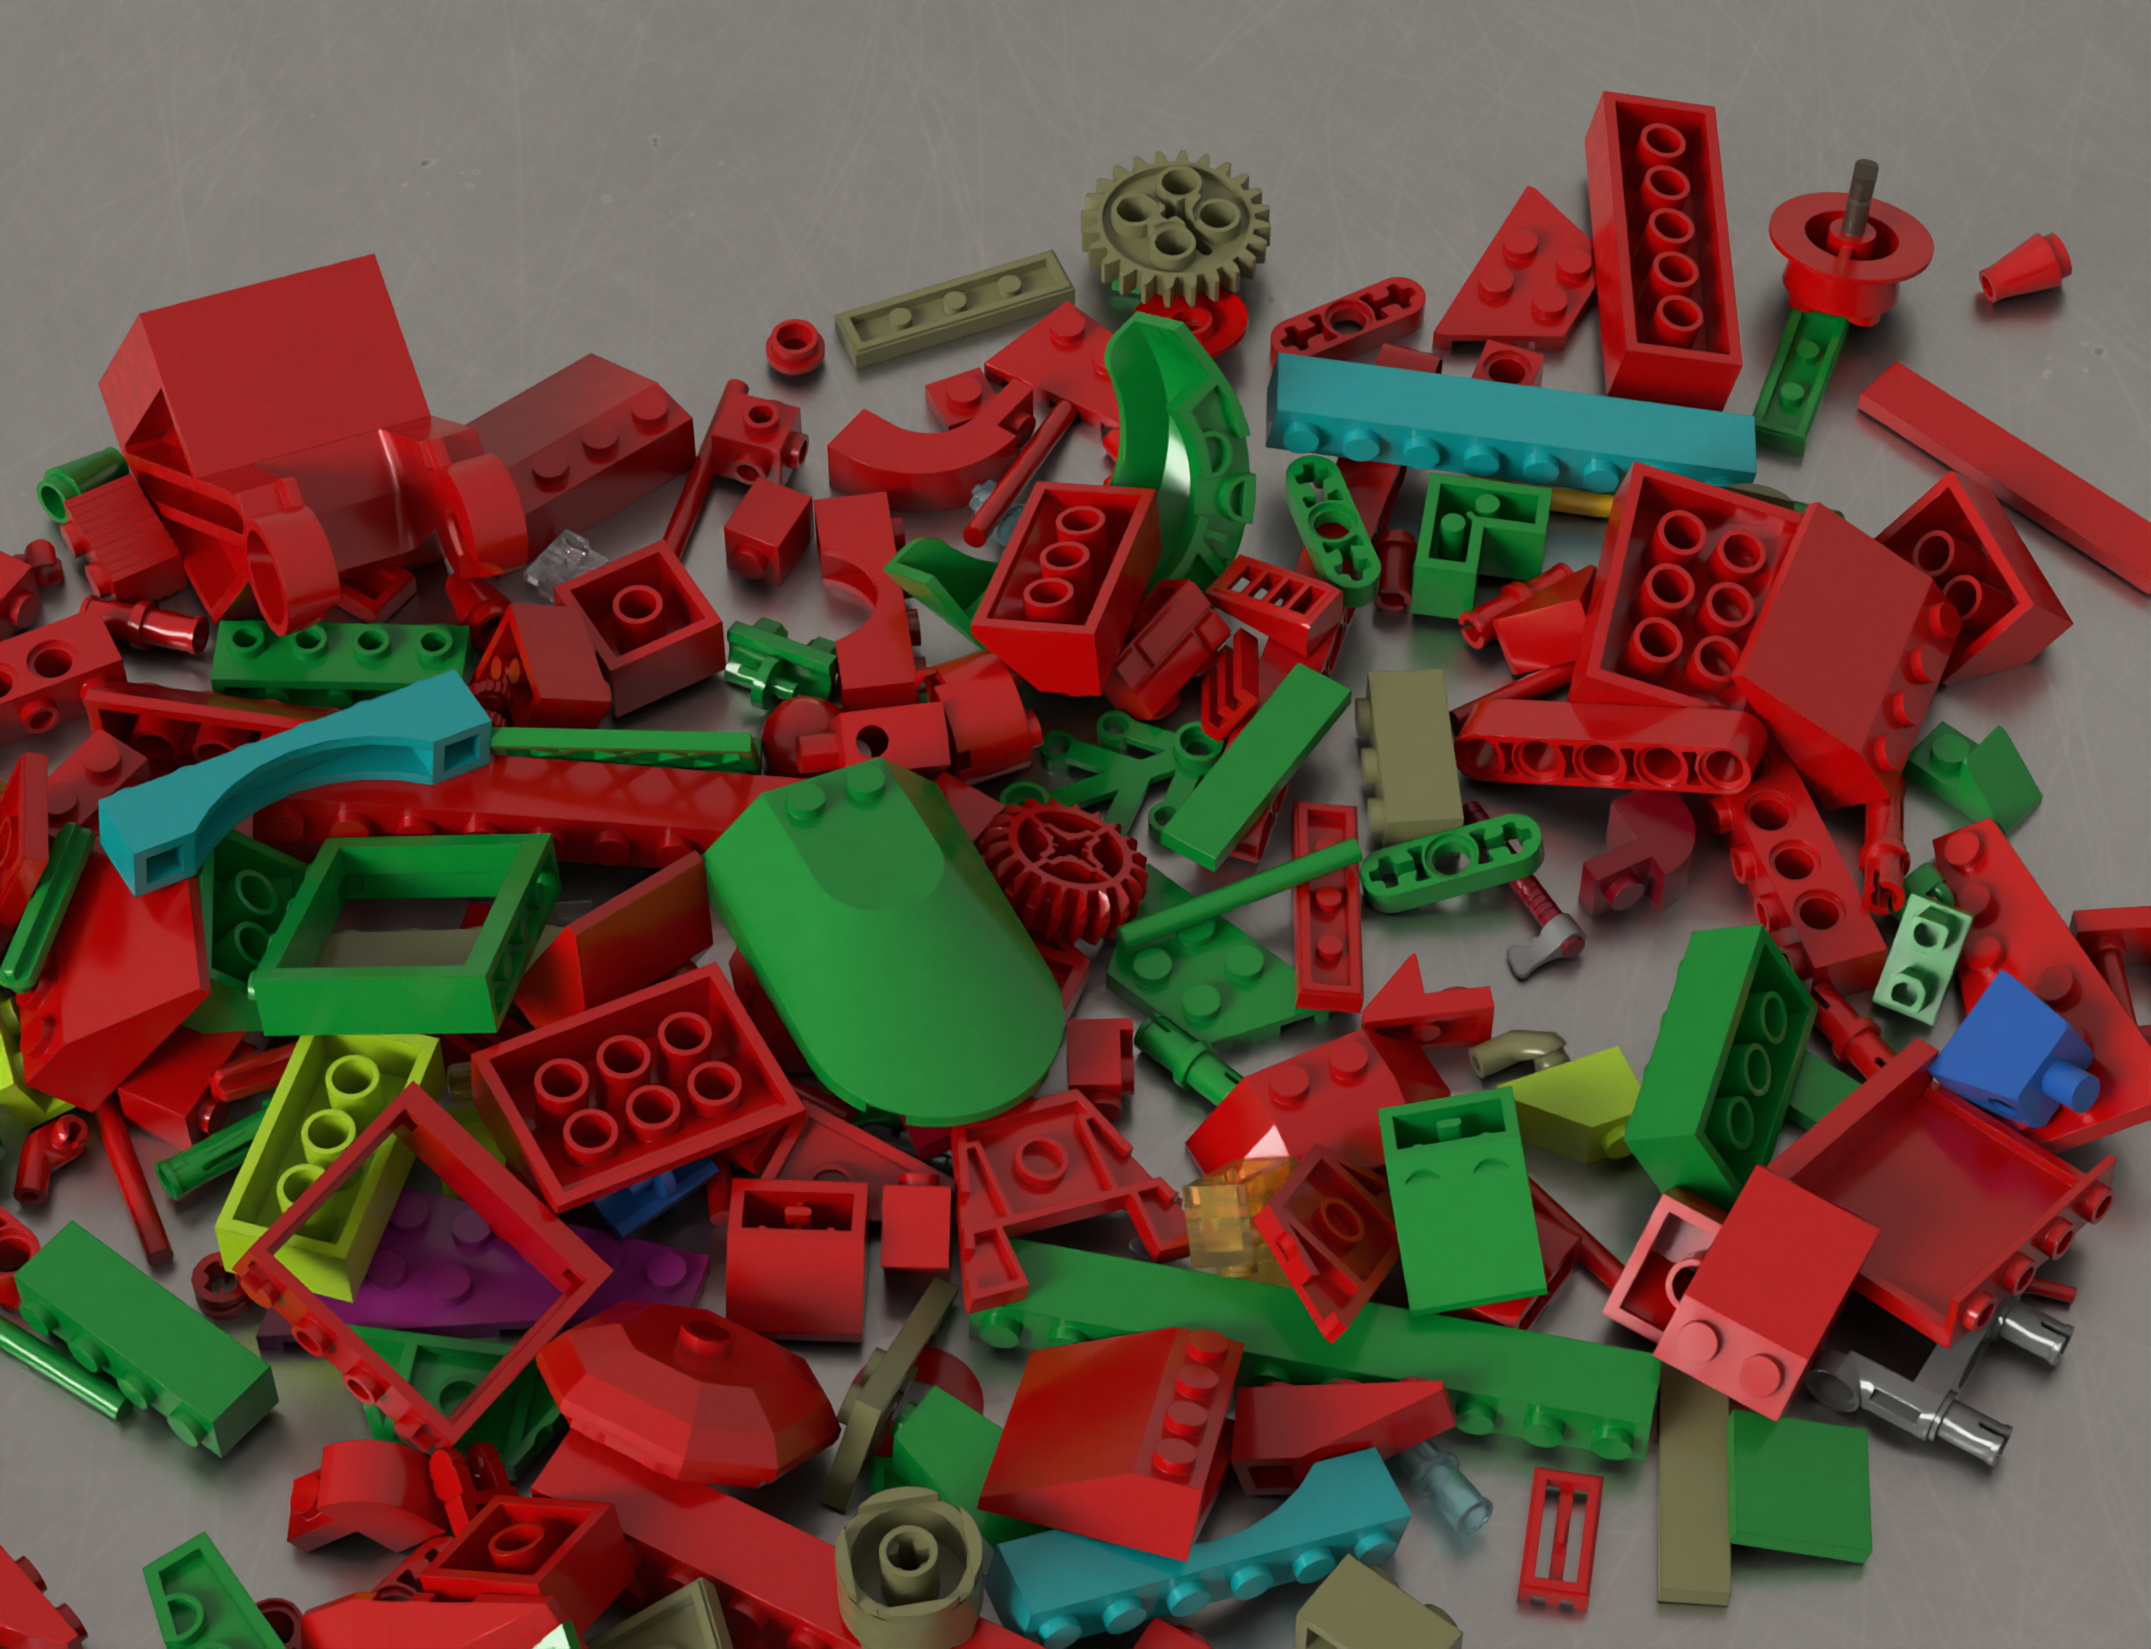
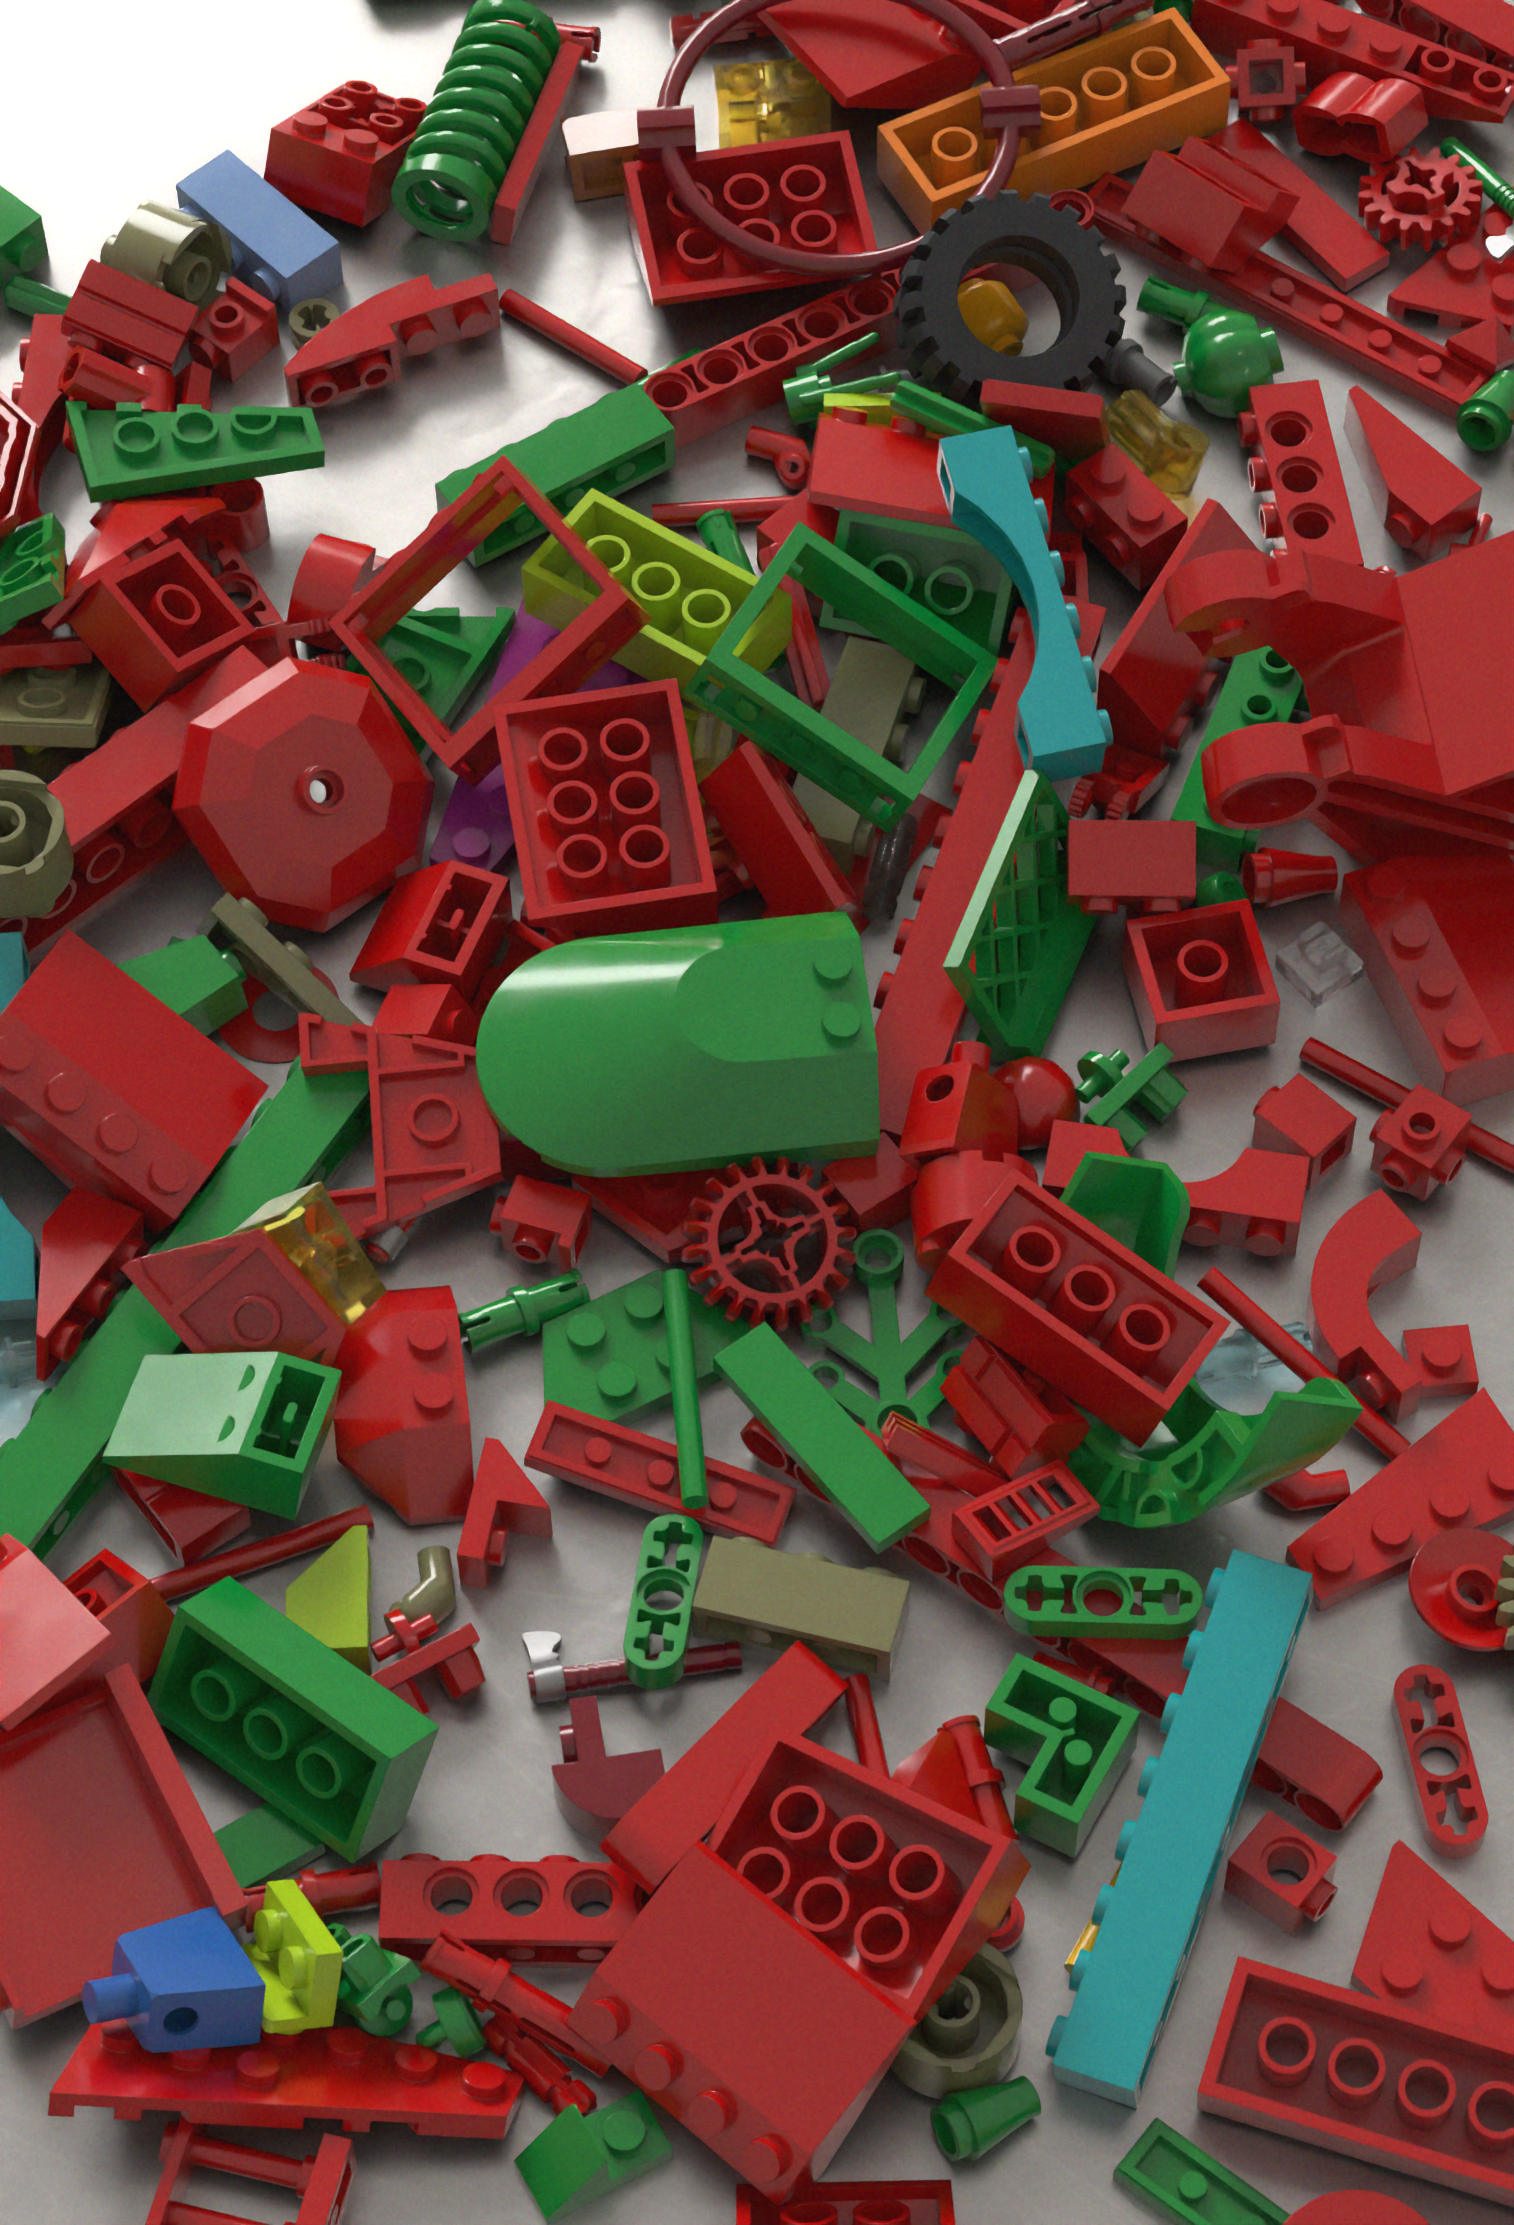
camera: 110 degrees right, 5 degrees up
none -> lime bracket [239,1879,344,2035]
none -> red hips [369,1609,486,1716]
none -> red axle [481,2014,597,2118]

